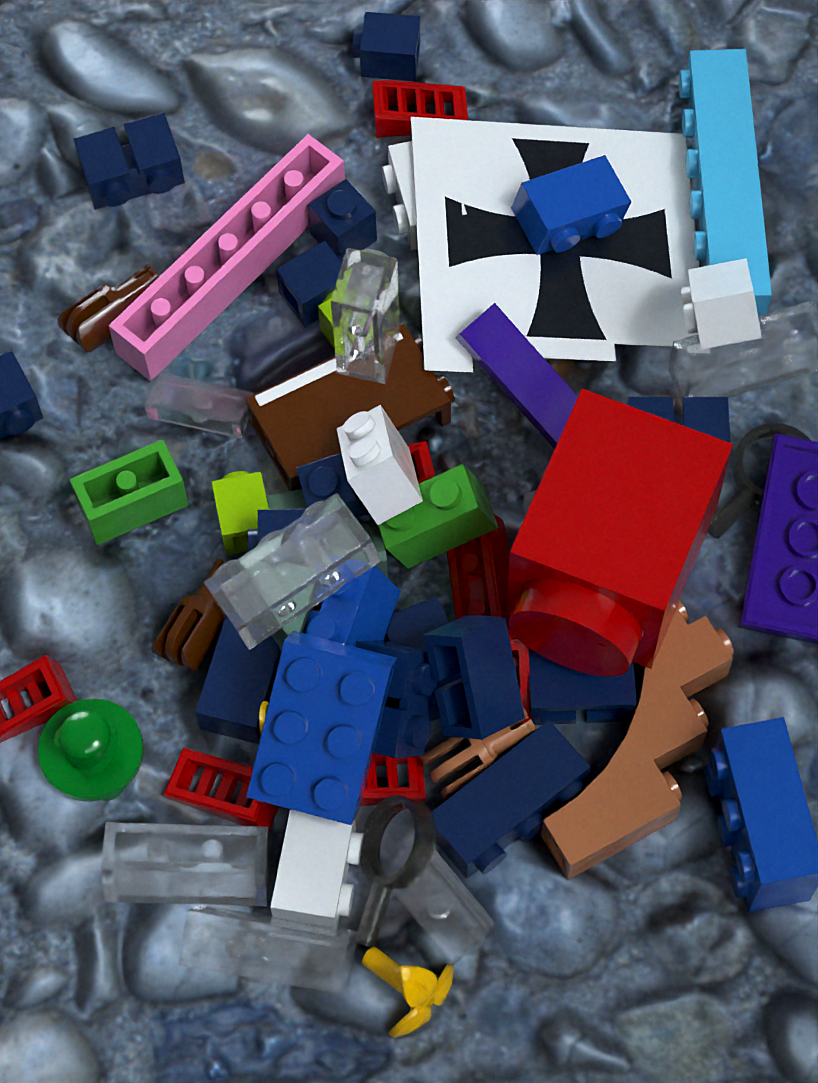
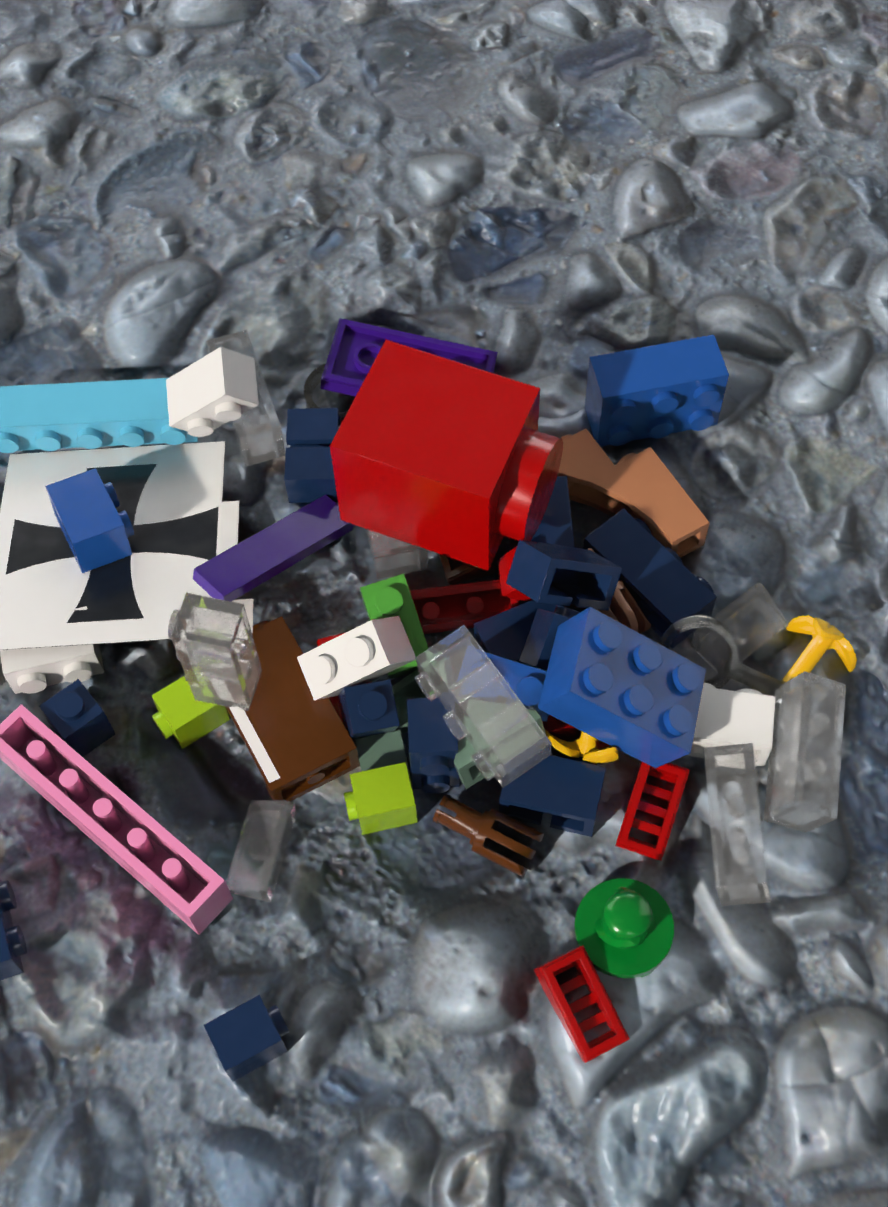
camera: 90 degrees left, 5 degrees down
reddish brown arm [58,264,160,353] -> none
bright green brick [69,439,189,545] -> none
dark blue brick [276,241,355,328] -> none

